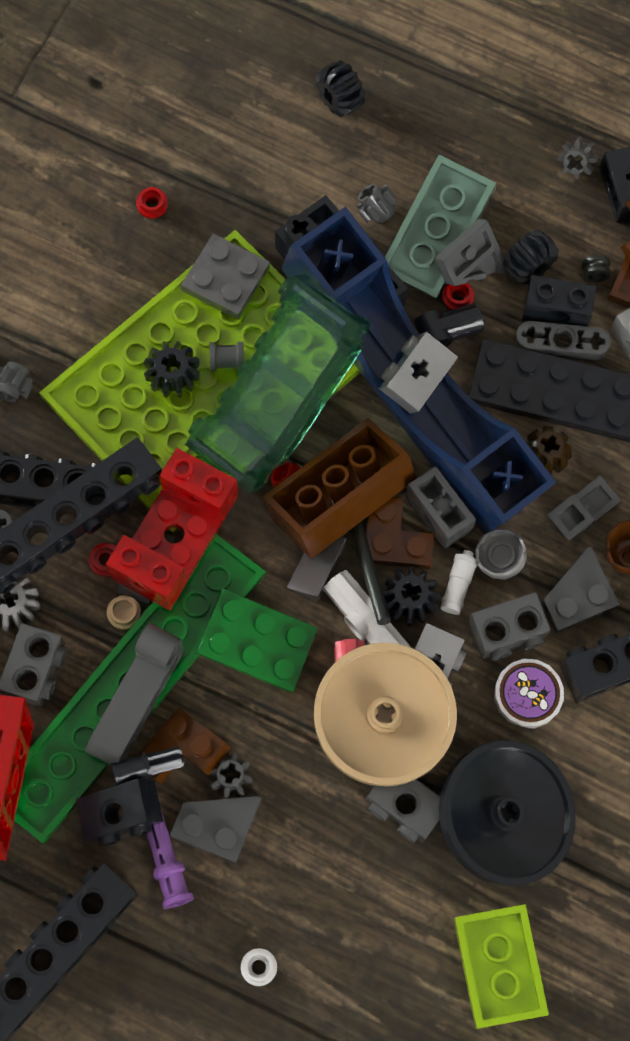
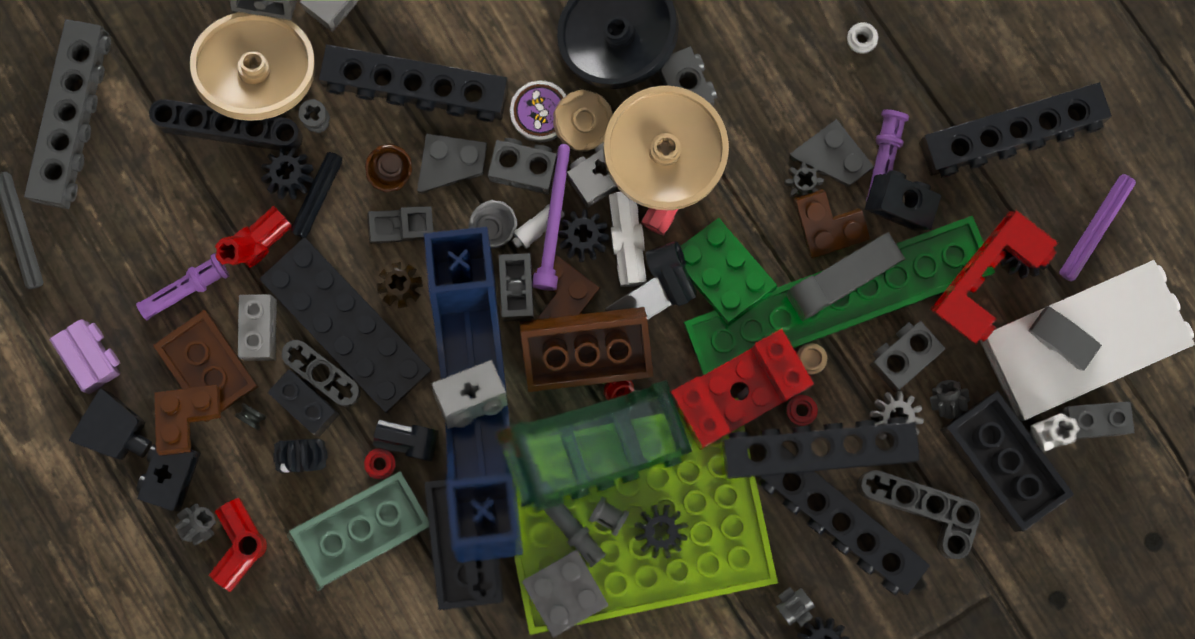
camera: 145 degrees left, 10 degrees up
black axle [111,747,184,786] -> none
pearl dark grey bar [350,521,391,625] -> none
dark grey gear [356,184,397,224] -> none
dark grey wing [435,219,507,286] -> none
none -> red piece [209,498,267,592]
none -> dark grey pin [530,481,607,568]
none -> medium lavender piece [532,144,570,291]
none -> tan tile [553,90,613,152]
none -> black piece [646,241,697,306]

